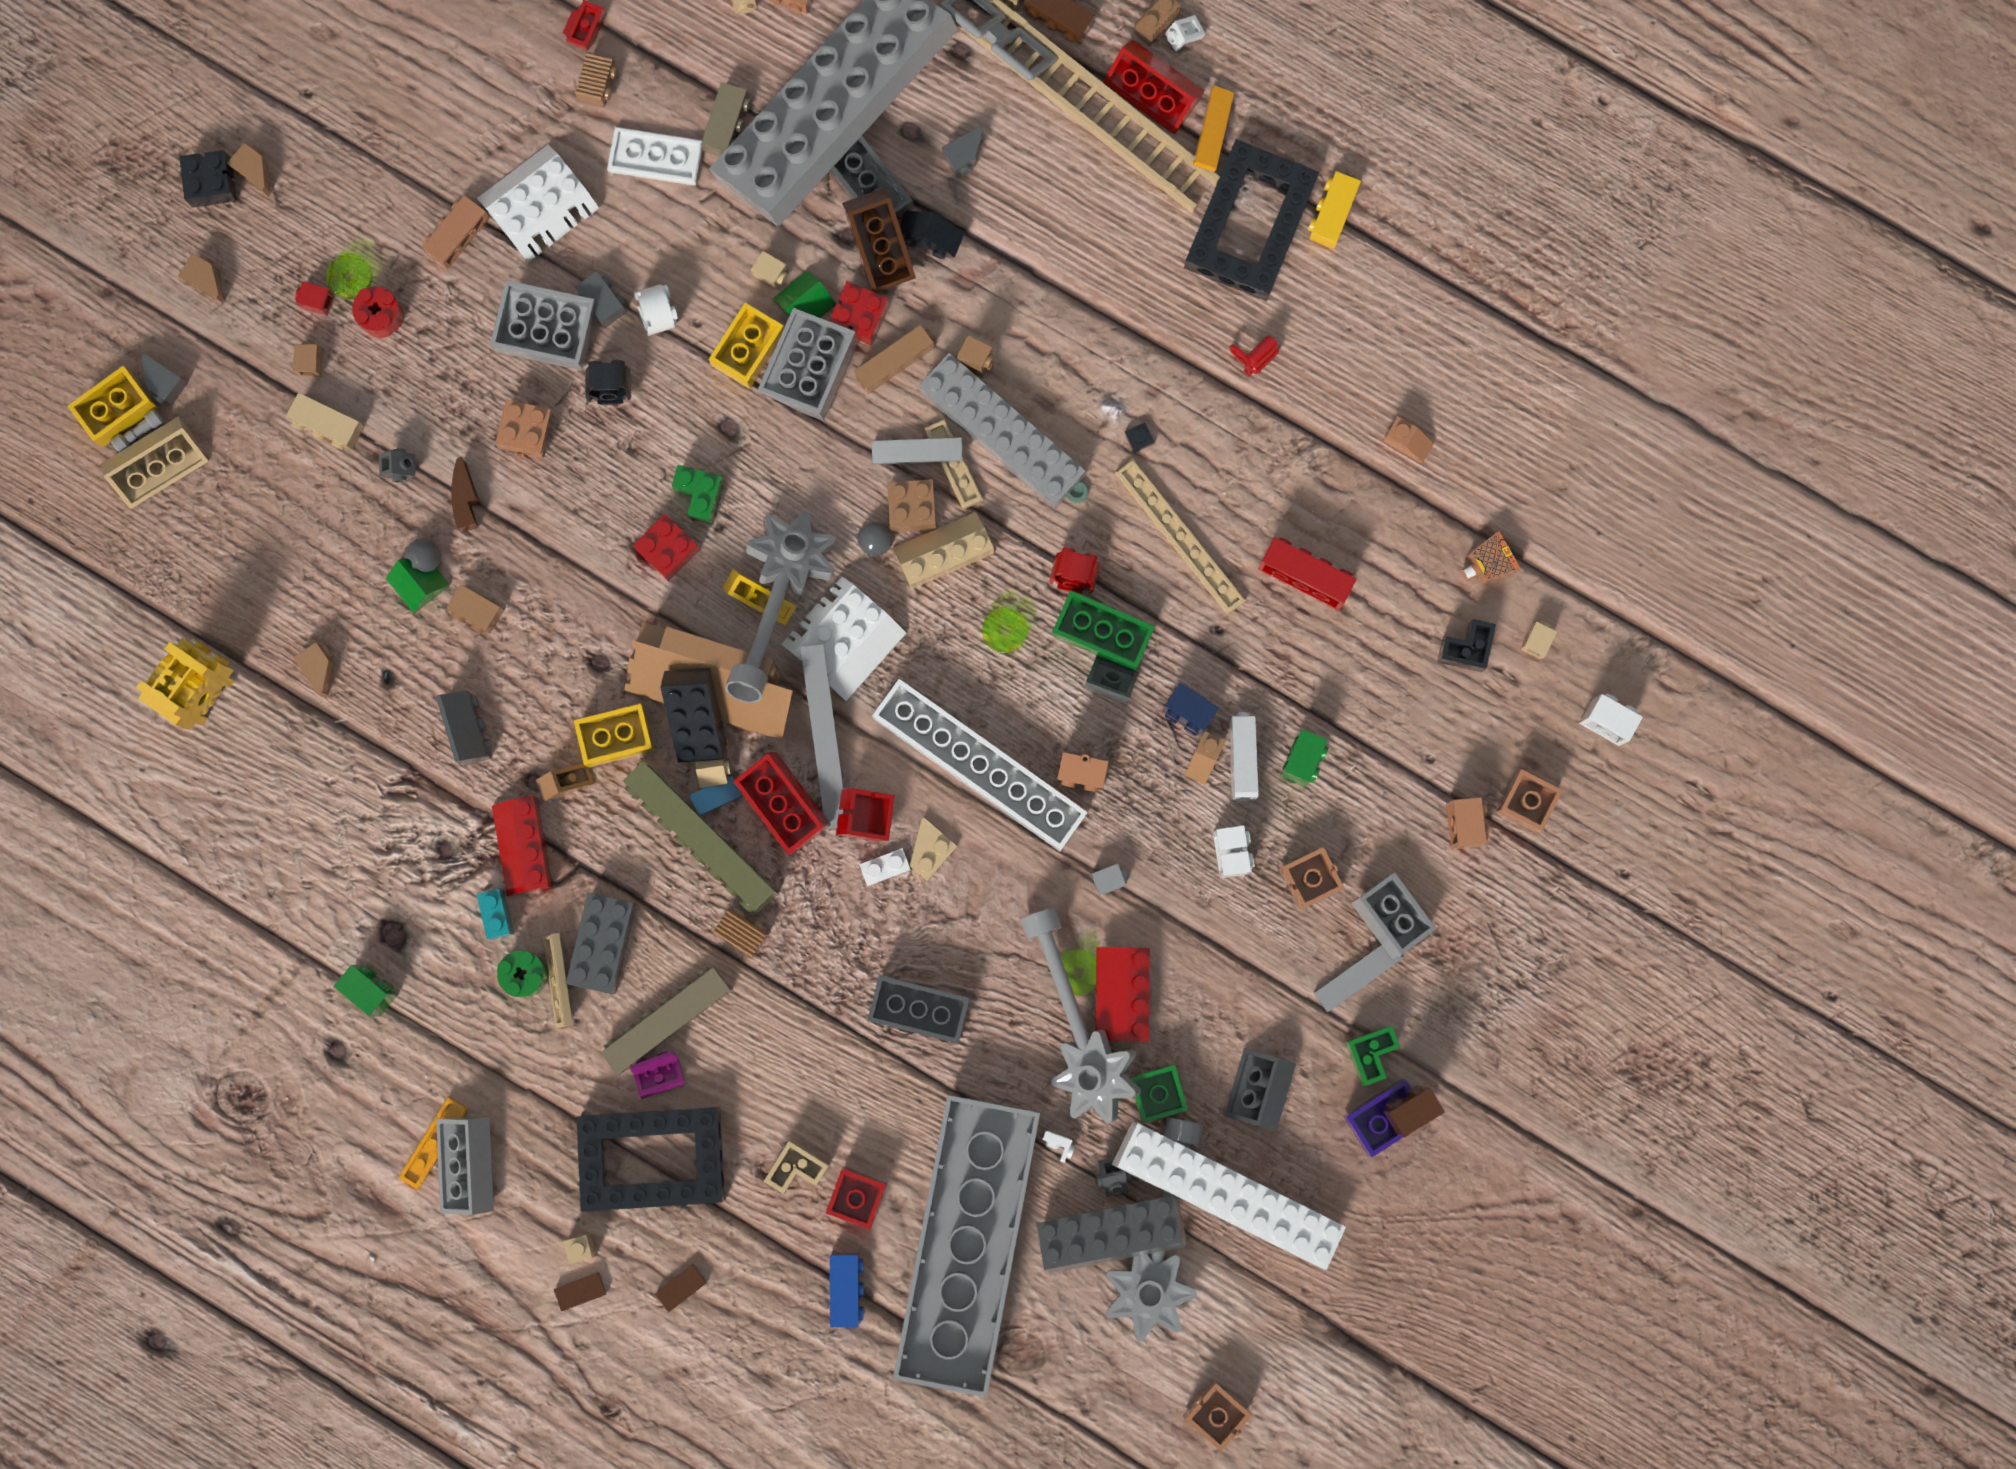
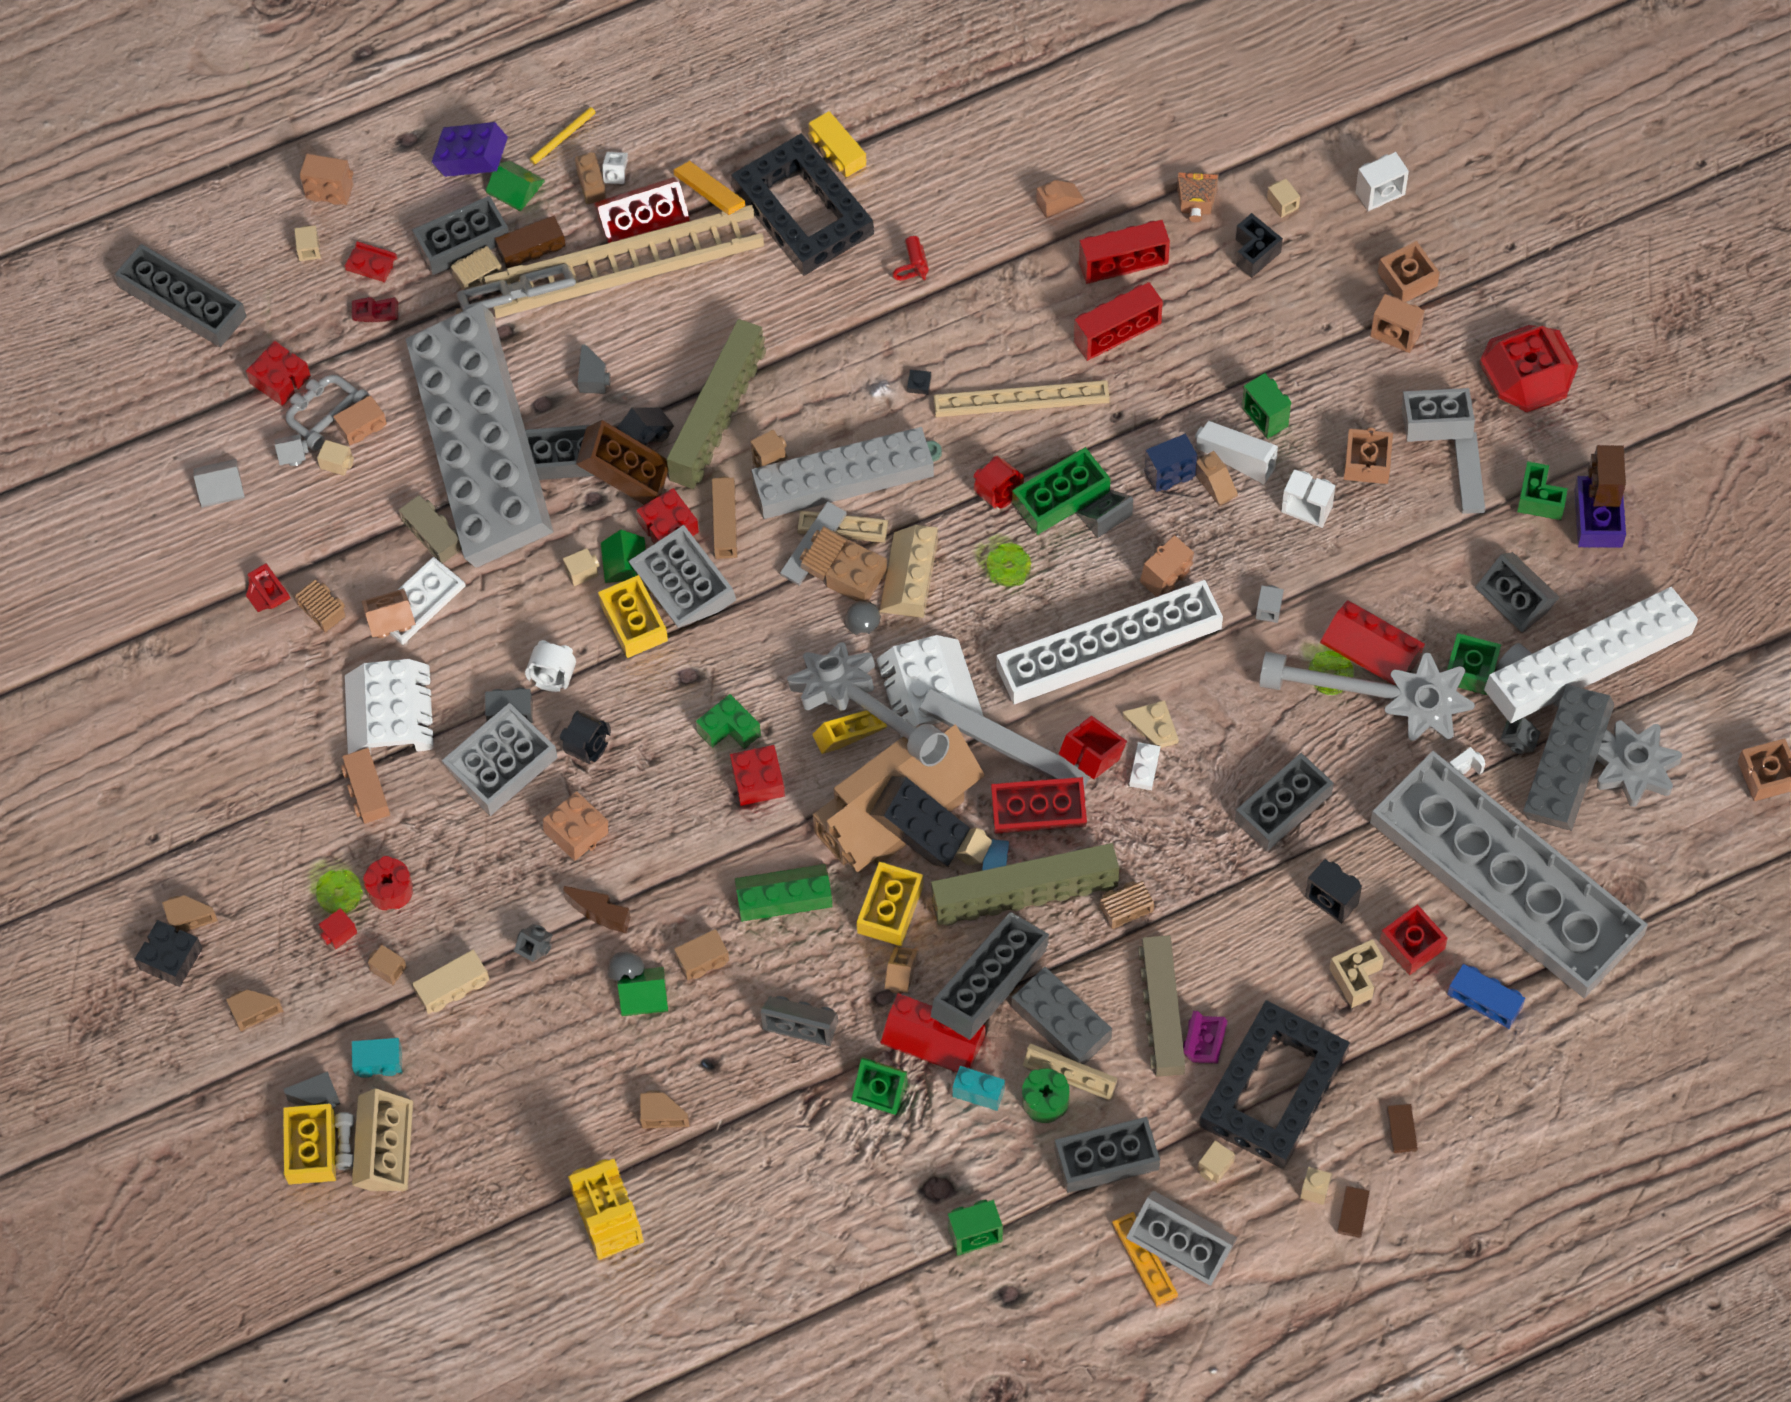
camera: 55 degrees left, 20 degrees down
none -> teal brick [352,1038,402,1078]
none -> slope [361,588,416,638]
none -> olive brick [667,319,766,489]
none -> green slope [734,864,833,922]
none -> medium nougat brick [799,526,847,581]
none -> green slope [851,1057,908,1115]
none -> dark grey brick [931,912,1049,1040]
none -> dark grey brick [1054,1117,1160,1193]
none -> red brick [1079,220,1170,284]
none -> tan brick [1198,1140,1235,1184]
none -> black brick [1305,859,1362,924]
none -> red piece [1480,325,1579,413]

